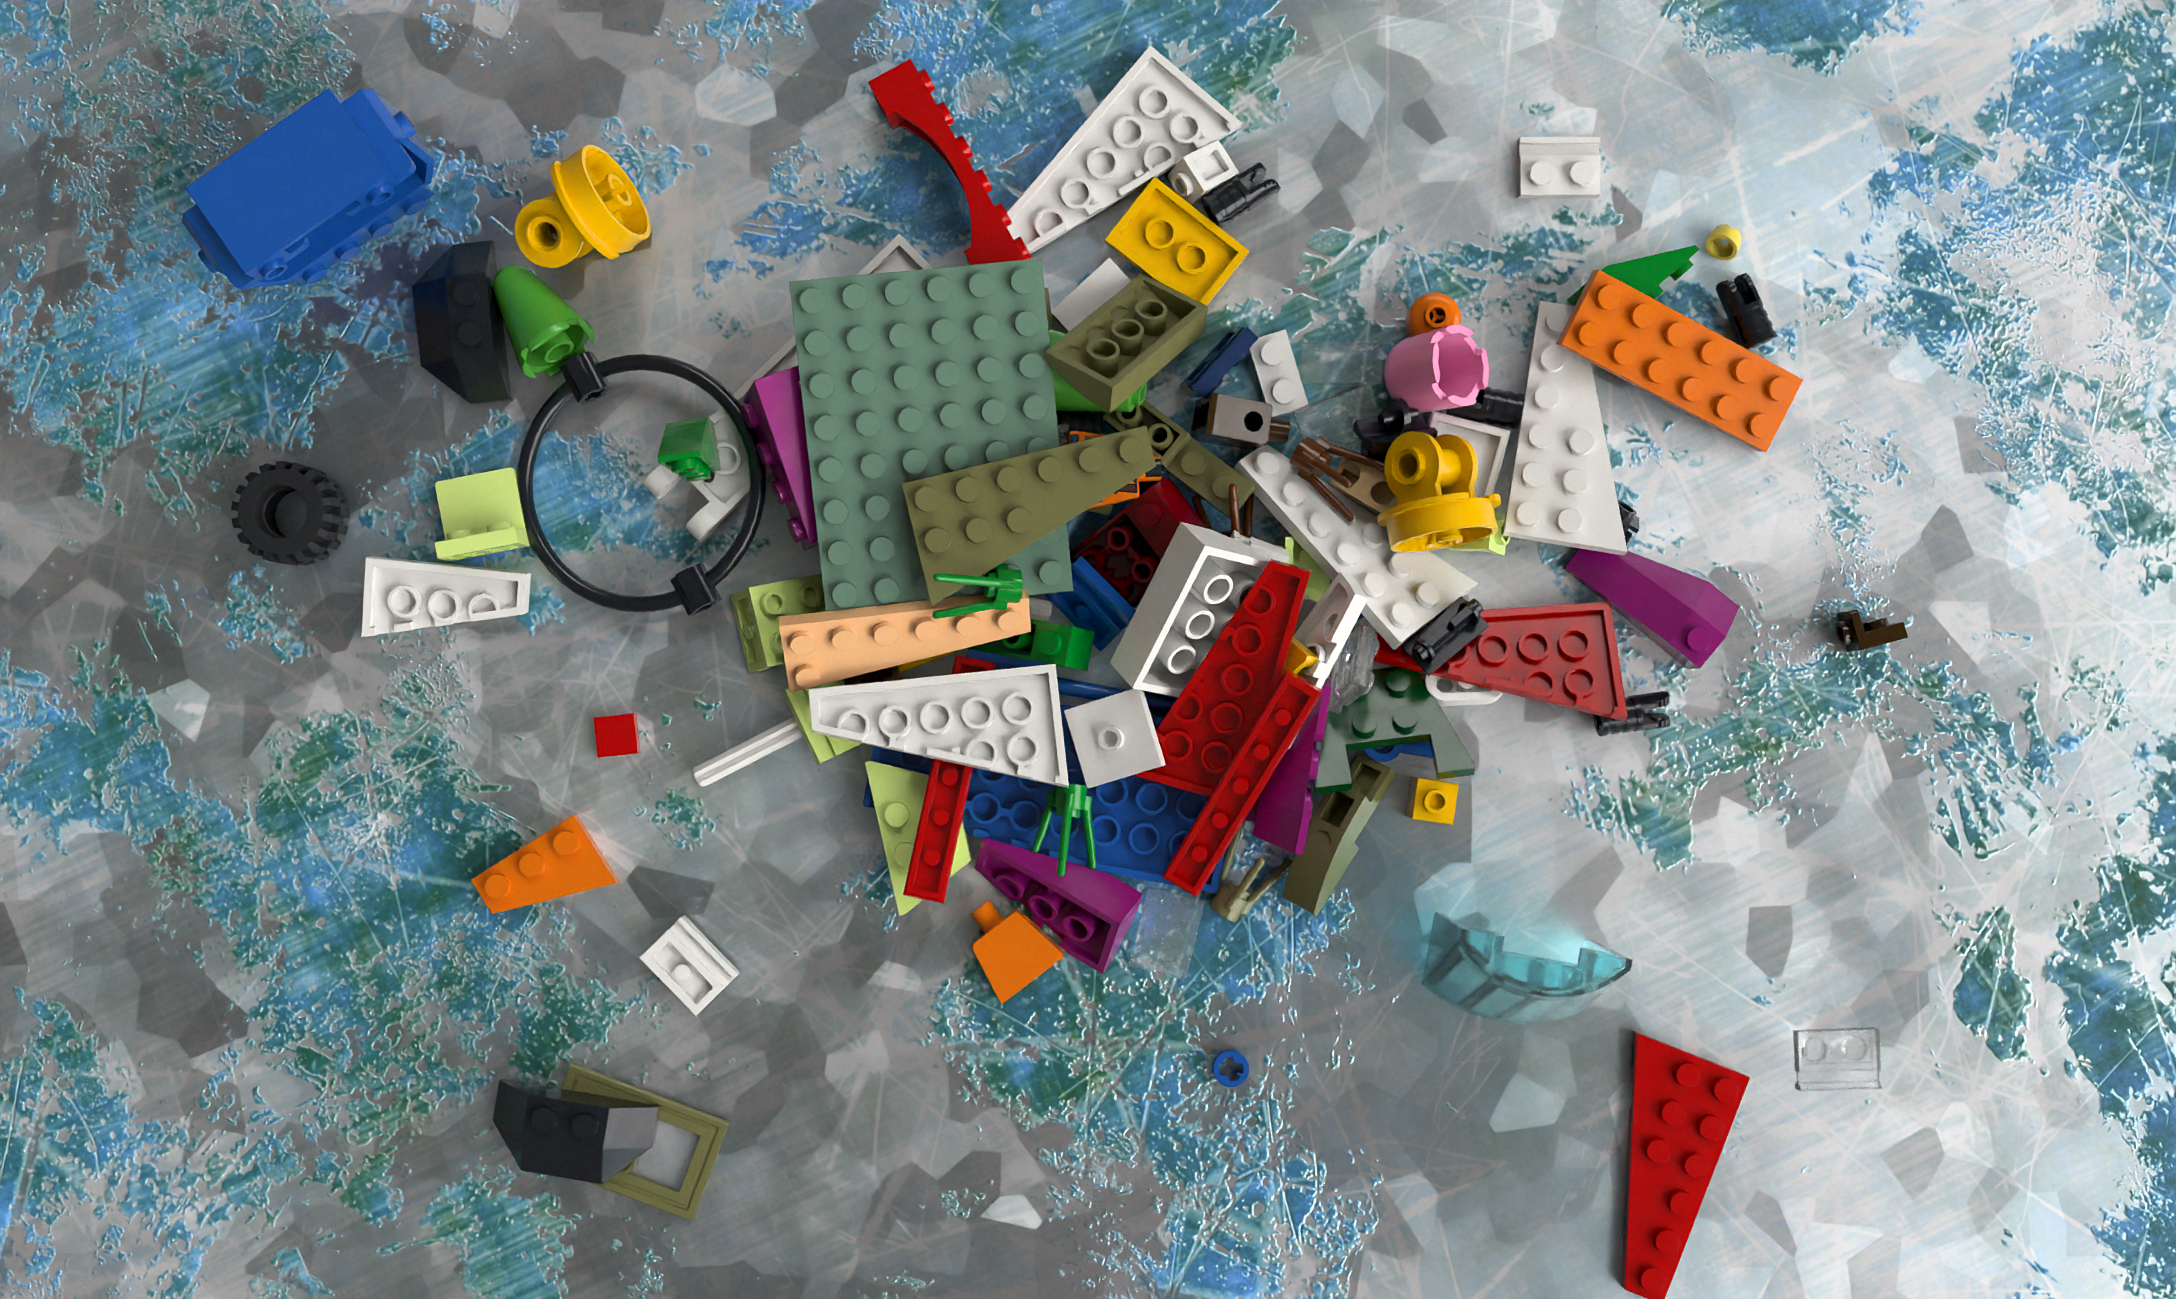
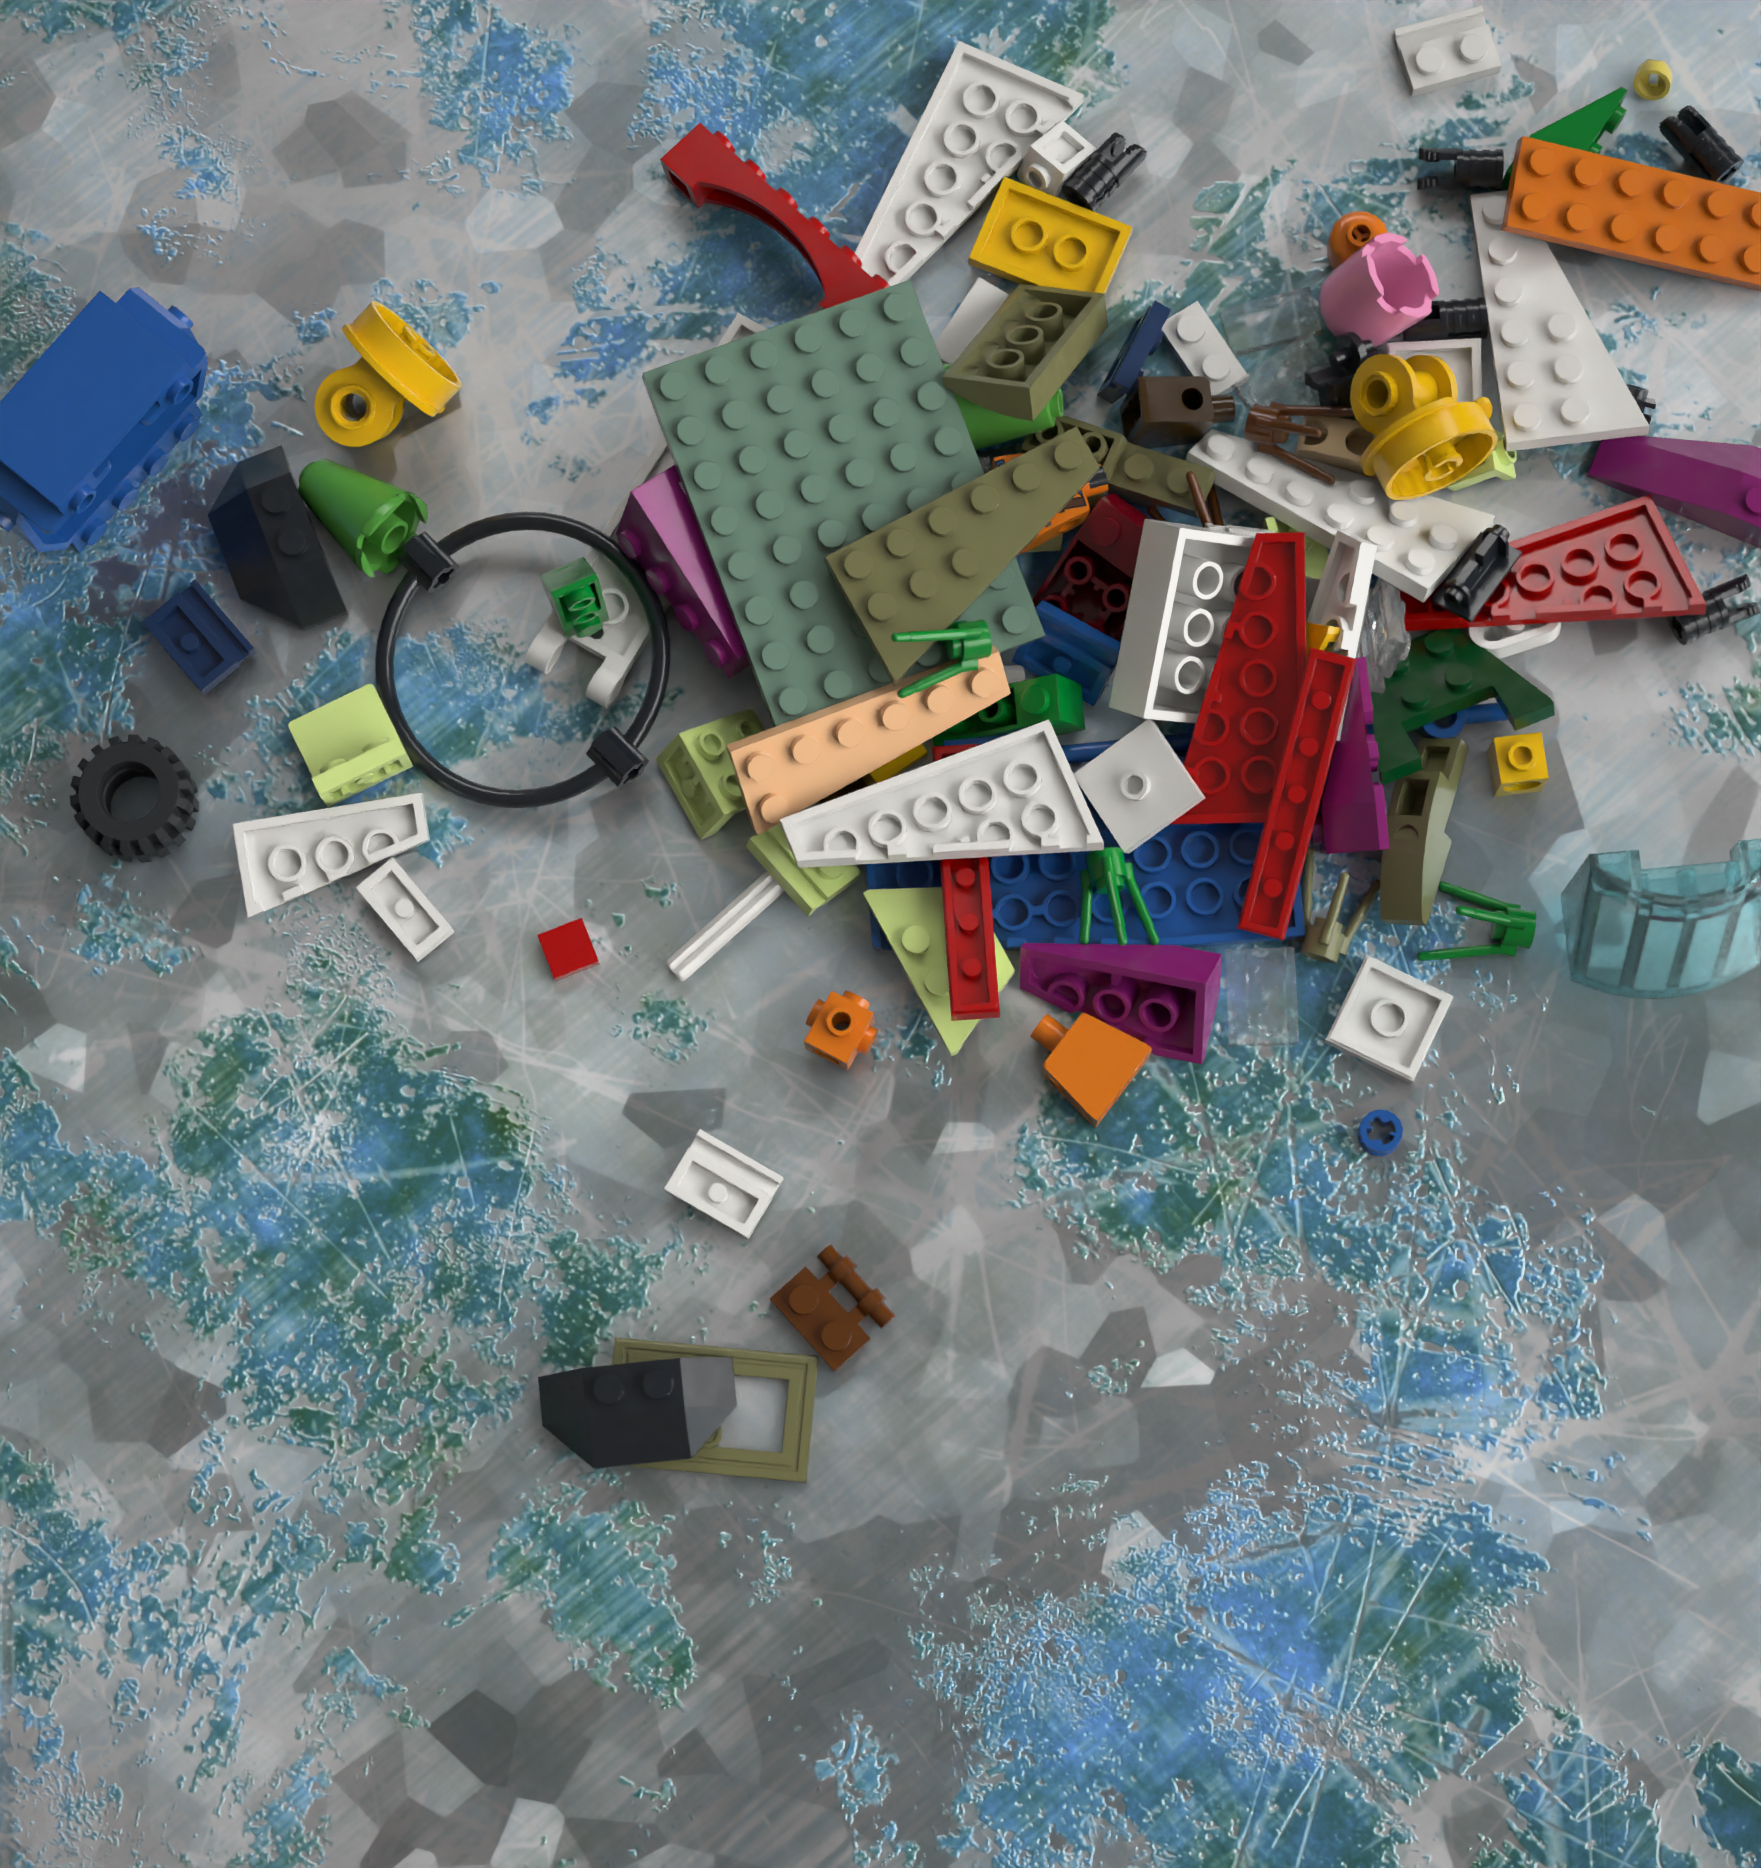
camera: 10 degrees left, 10 degrees down
orange wing [471,814,620,914] -> none
none -> dark blue plate [142,579,257,695]
none -> white plate [356,857,455,962]
none -> reddish brown plate [770,1244,896,1372]
none -> orange brick [804,990,878,1071]
none -> white tile [1324,955,1454,1084]
none -> black hinge [1417,148,1504,191]
none -> green plant [1417,881,1536,961]

